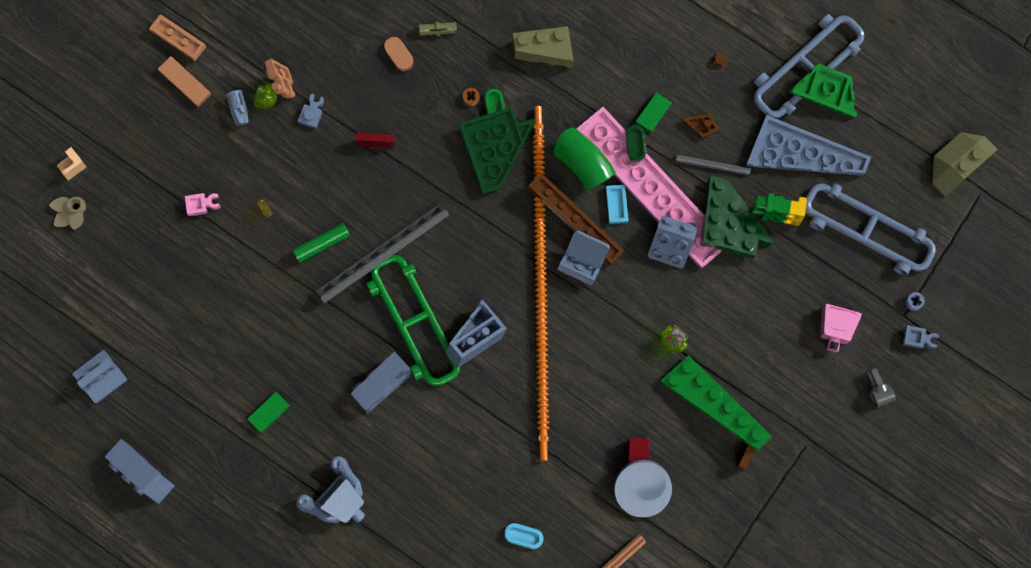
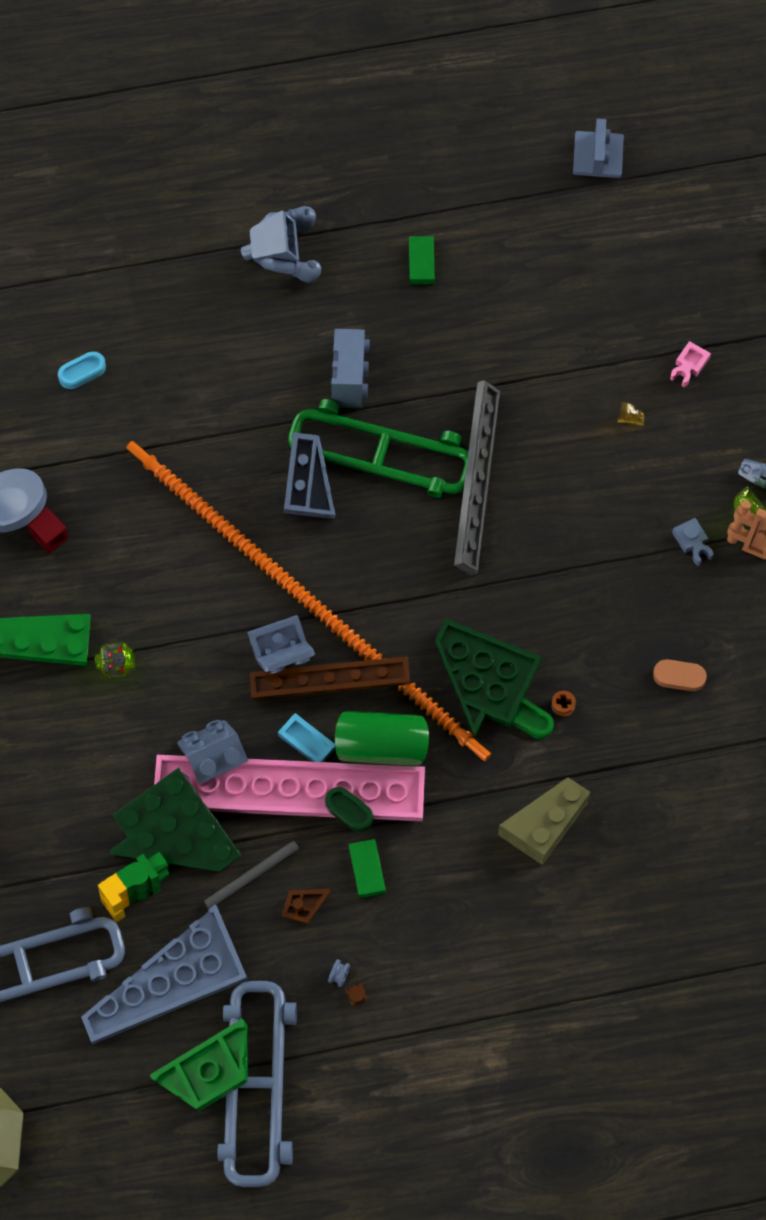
camera: 140 degrees right, 10 degrees down
sand blue wedge [105,439,175,504] -> none
green piece [293,223,350,263] -> none
dark red tile [356,133,395,148] -> none
olive pin [419,21,457,36] -> none
none -> sand blue bush [328,959,350,987]

